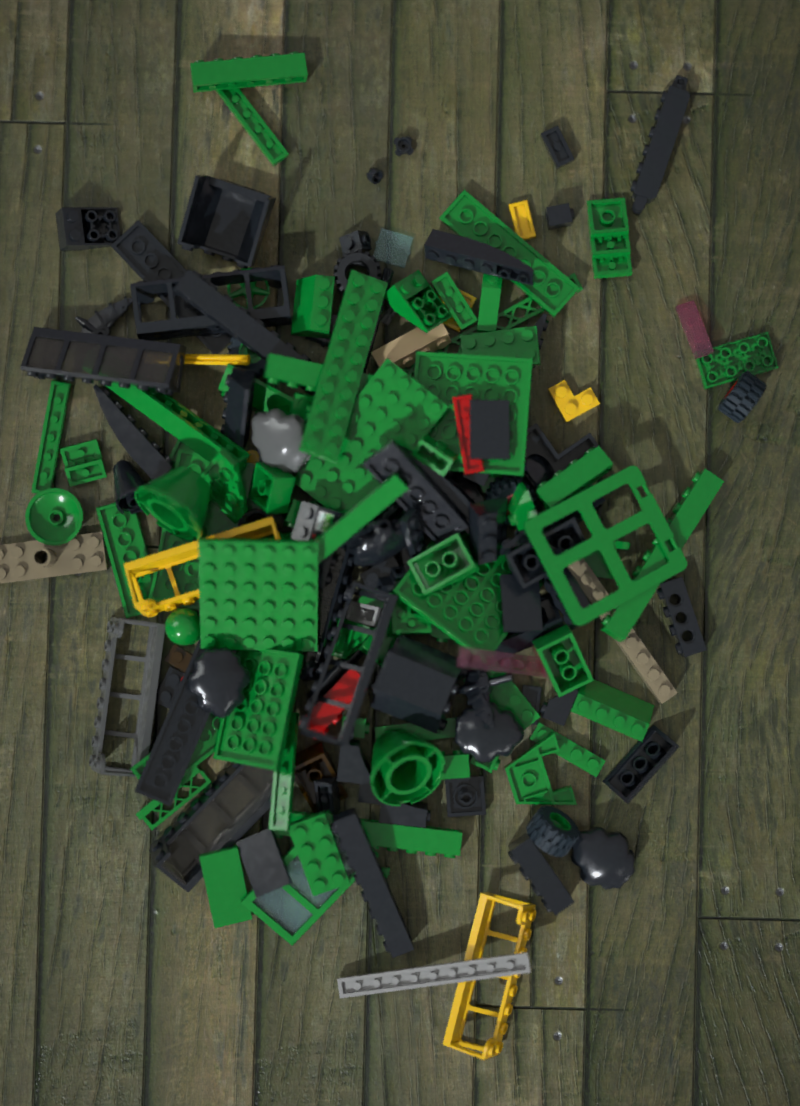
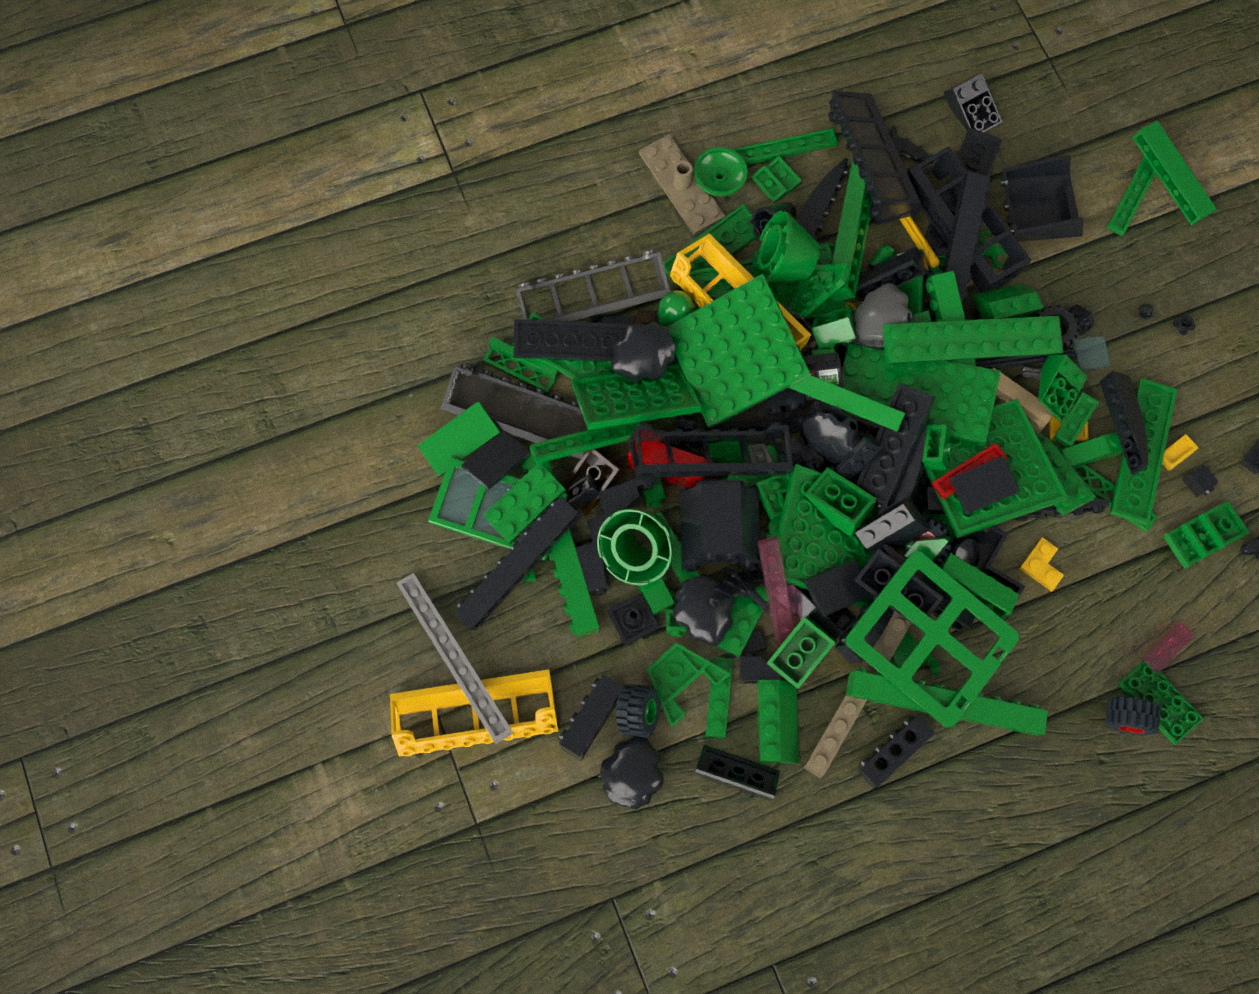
camera: 65 degrees right, 15 degrees down
none -> green cone [868,244,895,268]

